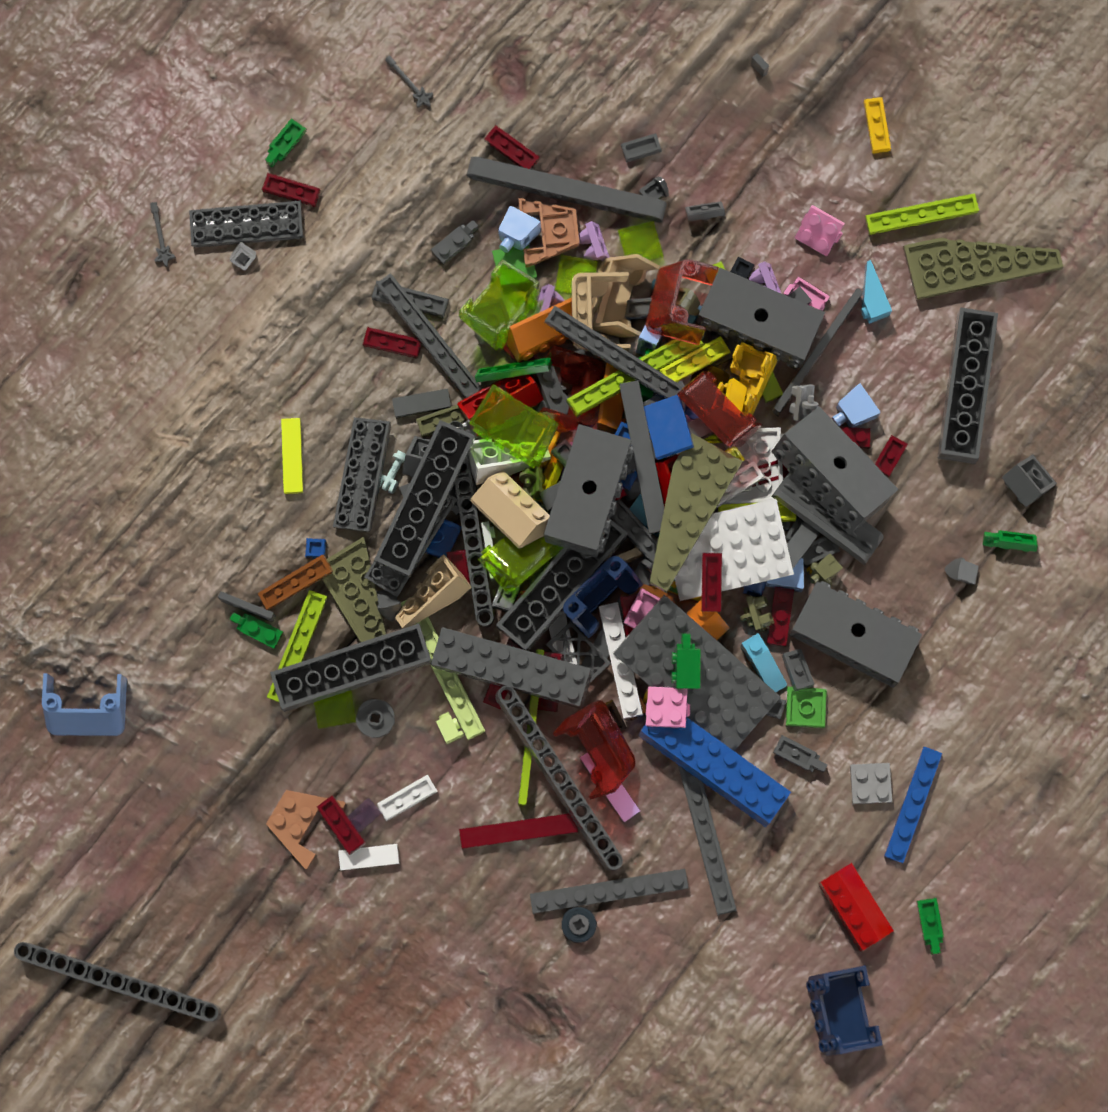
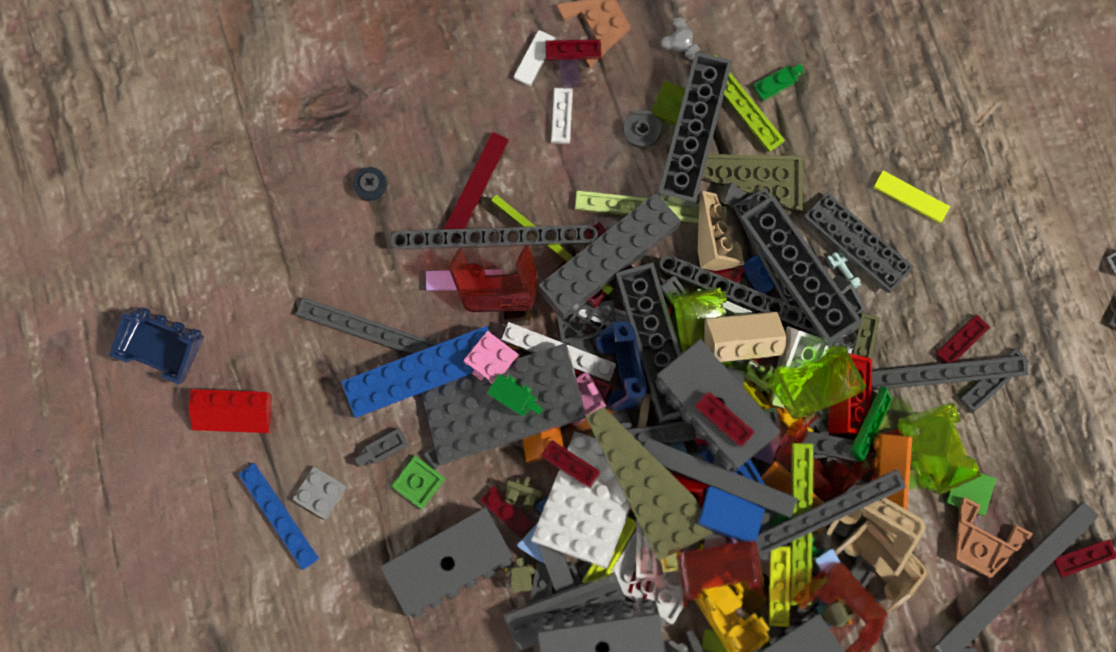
camera: 125 degrees right, 0 degrees up
dark grey tile [218,591,276,622] -> none
dark orange plate [258,555,333,610] -> none
blue tile [305,538,326,559] -> none
dark grey tile [392,389,451,418] -> none
dark grey hinge [431,220,479,265] -> none
yellowish green brick [436,712,464,744] -> none
light blue torso [498,206,541,253] -> none
dark grey plate [530,869,688,914] -> none
lavender tile [534,284,565,315] -> none
clear neon green tile [555,255,598,295] -> none
lavender tile [579,221,610,261] -> none
clear neon green tile [618,221,663,260] -> none
medium azure slope [740,633,787,692] -> none
dark grey plate [782,649,814,691] -> none
green hinge [916,898,944,955] -> none
none -> light grey animal [661,17,701,60]
none -> dark red plate [695,391,755,448]

